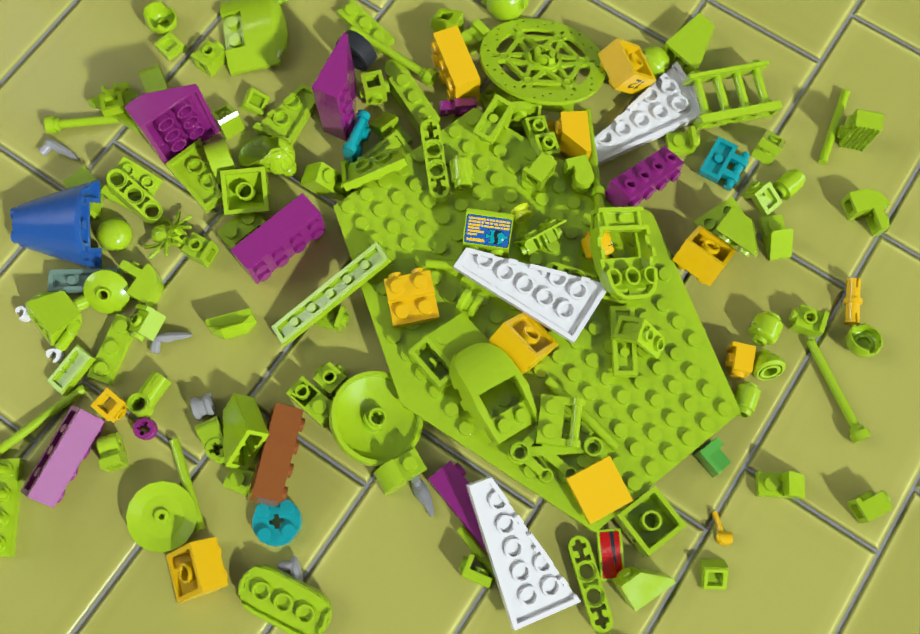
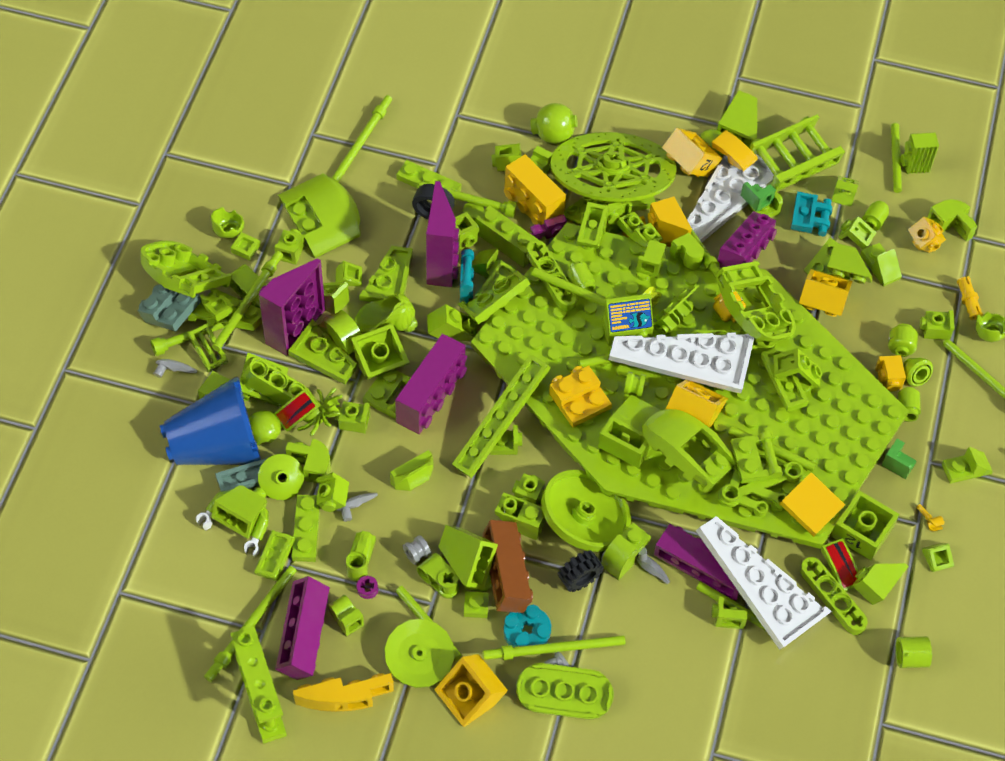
camera: 20 degrees left, 15 degrees down
yellow brick [90,388,127,423] -> none
none -> sand green plate [137,284,201,331]
none -> lime slope [140,241,232,298]
none -> lime tile [187,323,228,372]
none -> lime bar [212,251,283,351]
none -> slope [274,387,321,432]
none -> yellow slope [293,673,394,712]
none -> lime bar [482,635,626,660]
none -> lime bar [532,268,607,307]
none -> black tyre [558,550,604,592]
none -> yellow slope [712,130,758,172]
none -> bright green panel [740,182,776,212]
none -> yellow brick [908,216,946,253]

